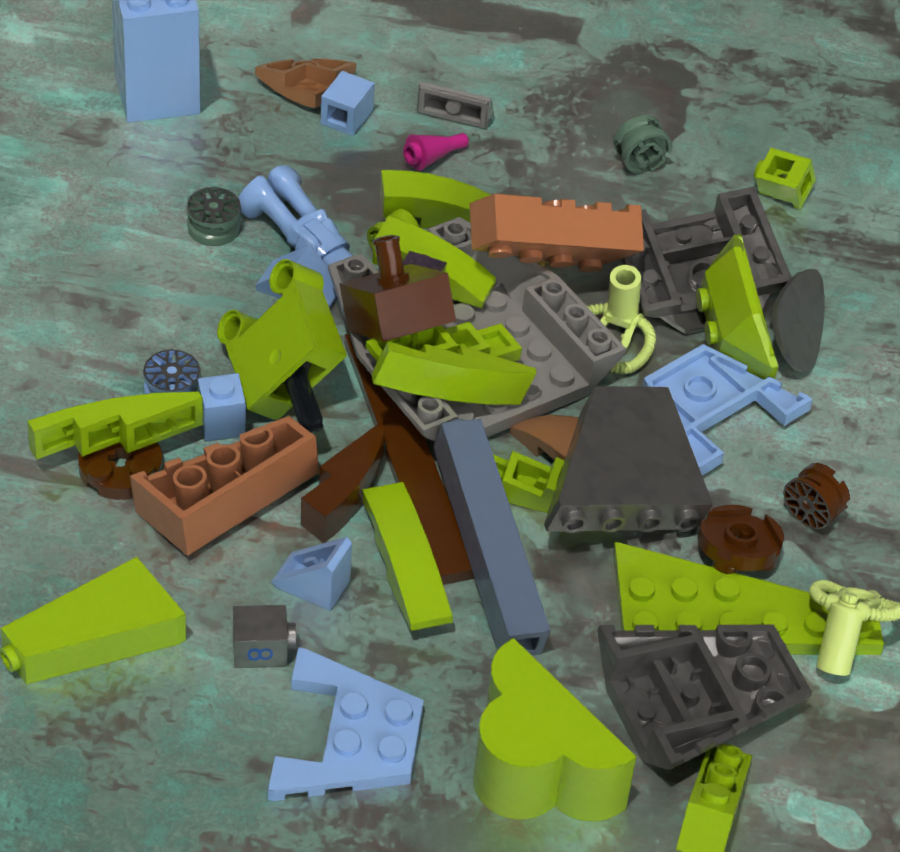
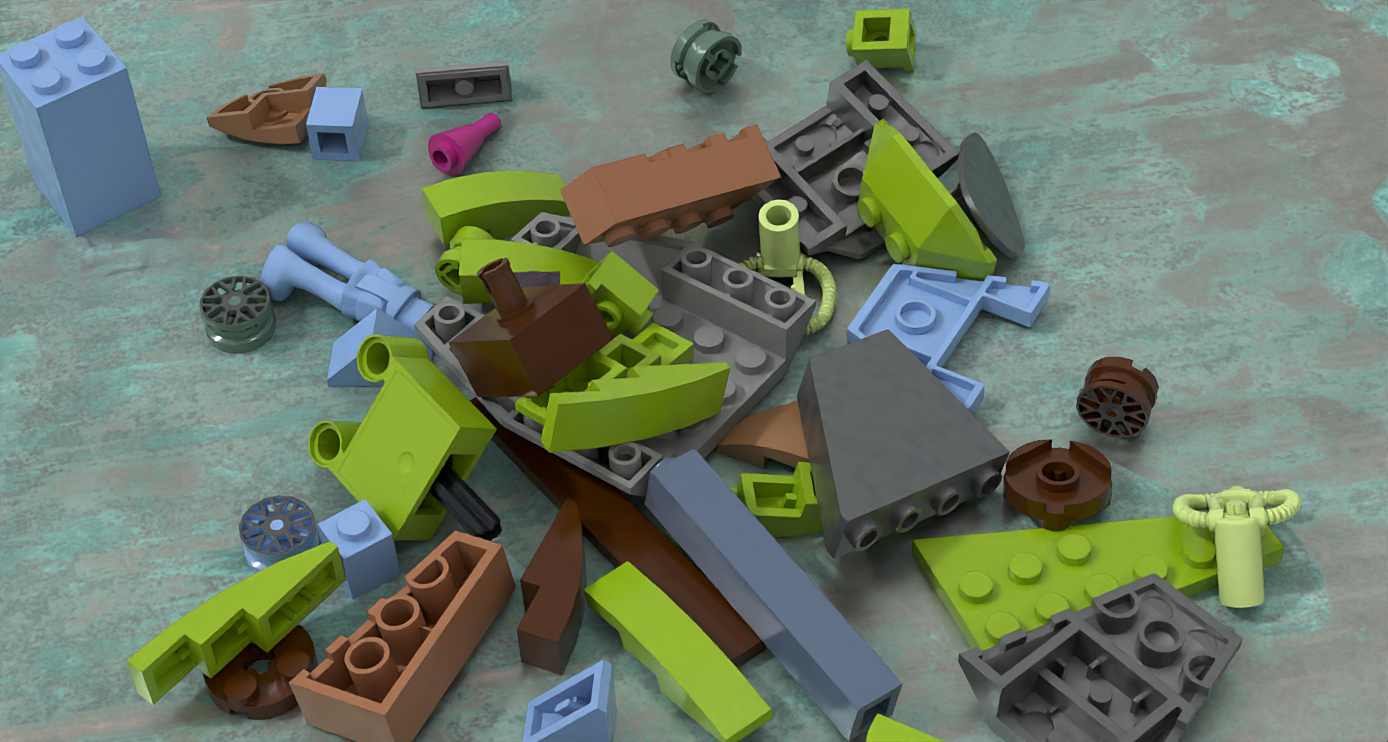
camera: 15 degrees left, 0 degrees up
none -> lime brick [581,251,659,337]

